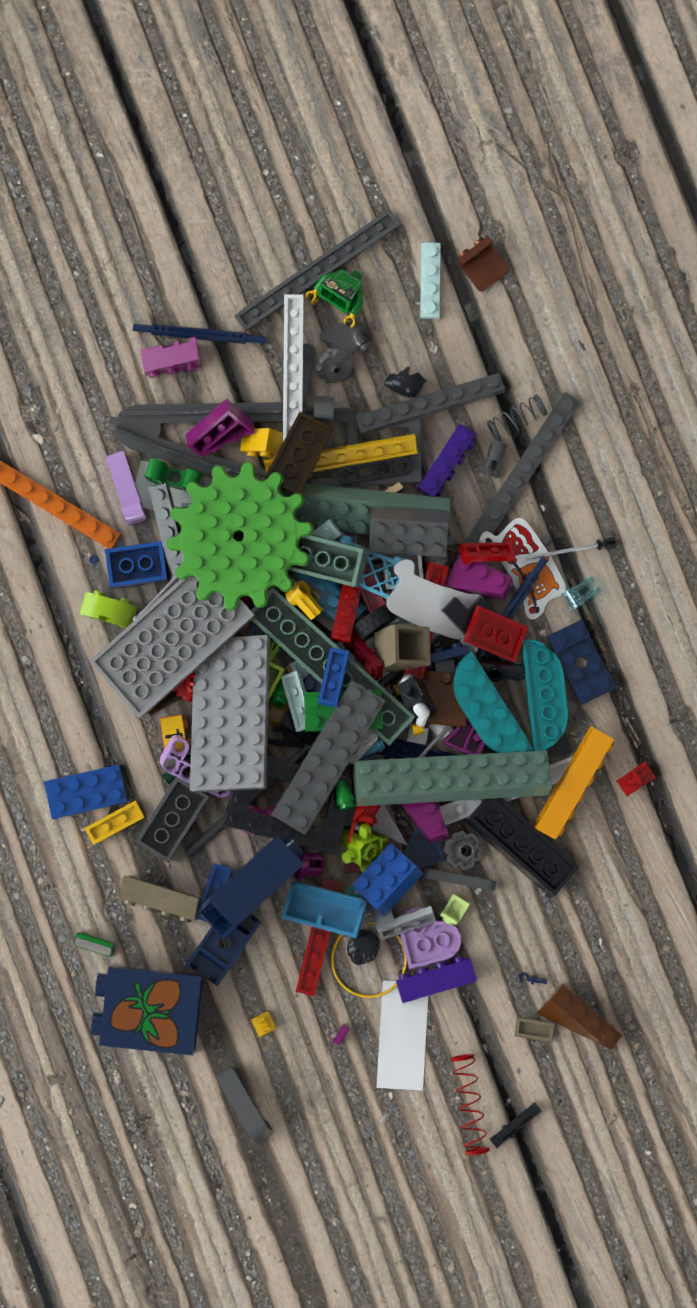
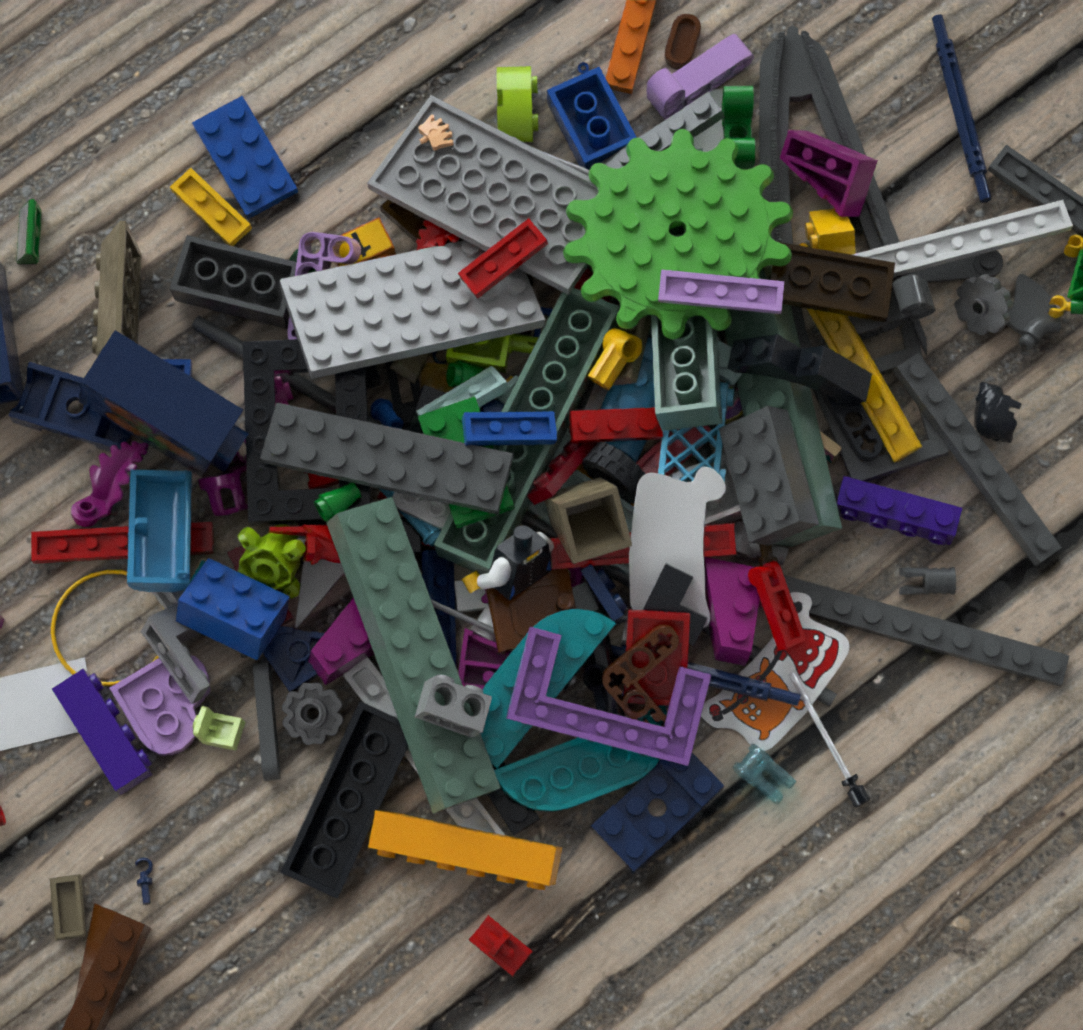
camera: 75 degrees right, 10 degrees down
magenta wedge [140,337,202,378] -> none
black hair [347,929,380,966] -> none
dark grey piece [487,394,548,441] -> none
none -> magenta plant [71,441,149,527]
none -> blue pin [371,398,404,429]
none -> light grey brick [415,675,492,738]
none -> light nougat piece [418,115,454,151]
none -> red plate [458,218,549,299]
none -> medium lavender plate [506,627,711,766]
none -> reddish brown beam [602,624,679,727]
none -> lavender plate [658,270,784,314]
none -> reddish brown tile [664,14,701,70]
none -> black arch [727,334,872,404]

